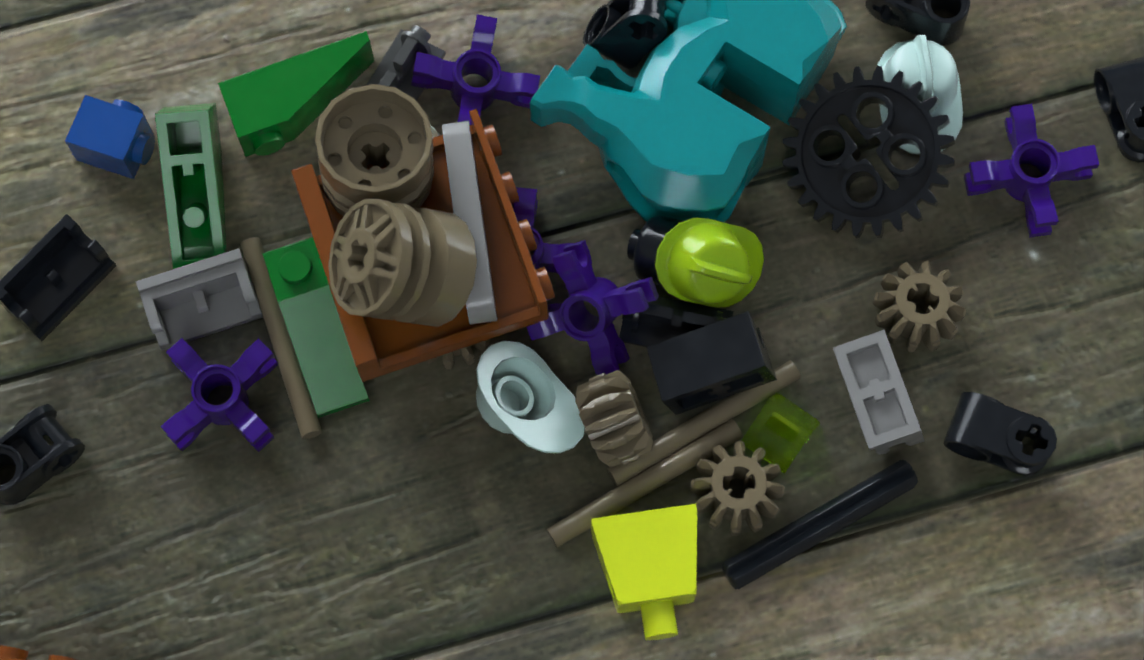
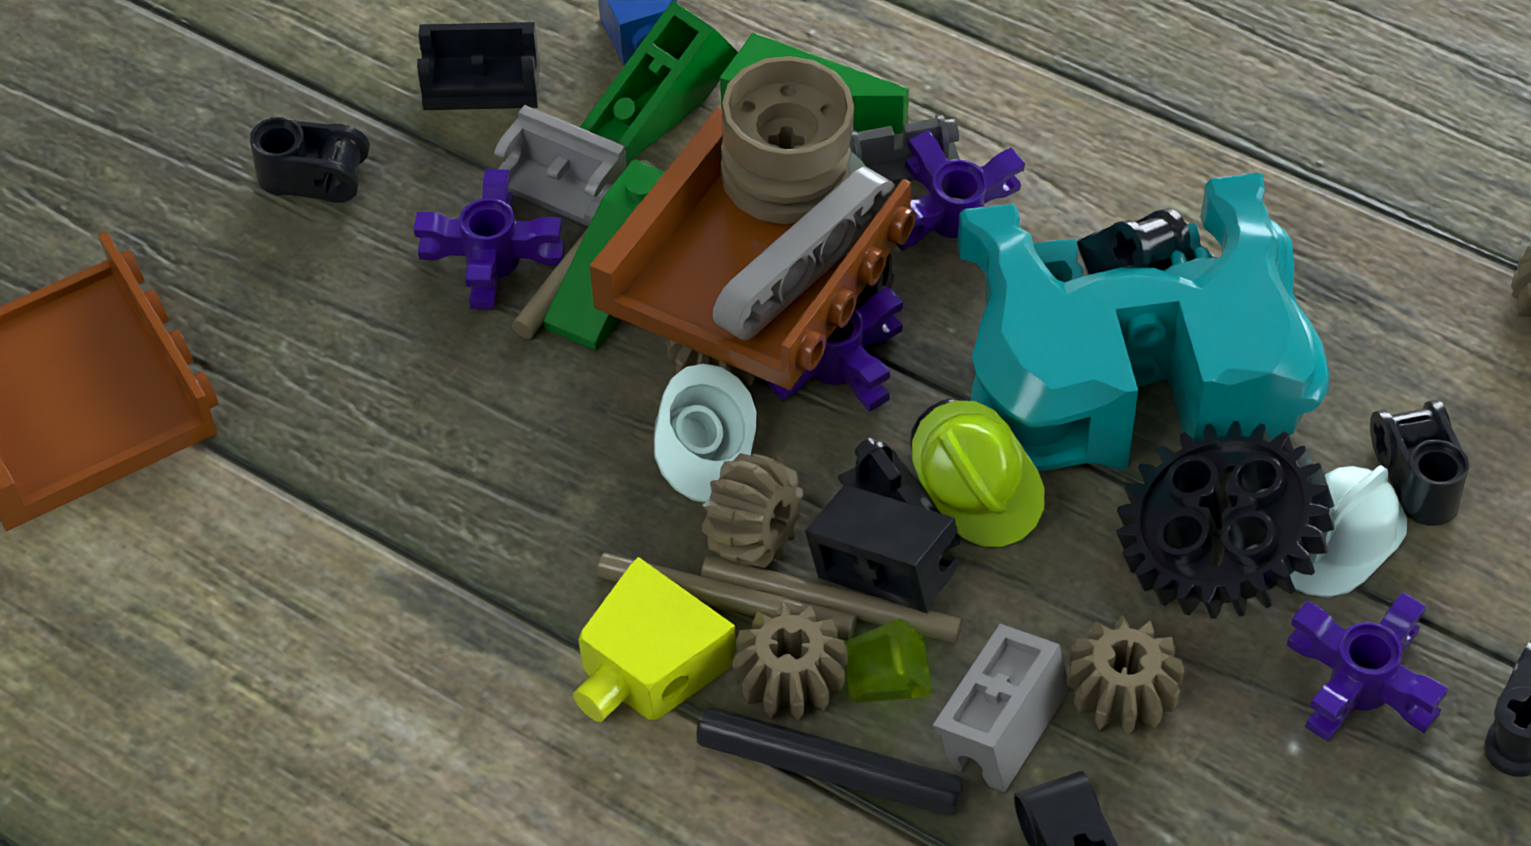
camera: 50 degrees right, 20 degrees down
dark tan wheel [328,199,477,327] -> none
dark purple pin [527,240,659,375] -> none

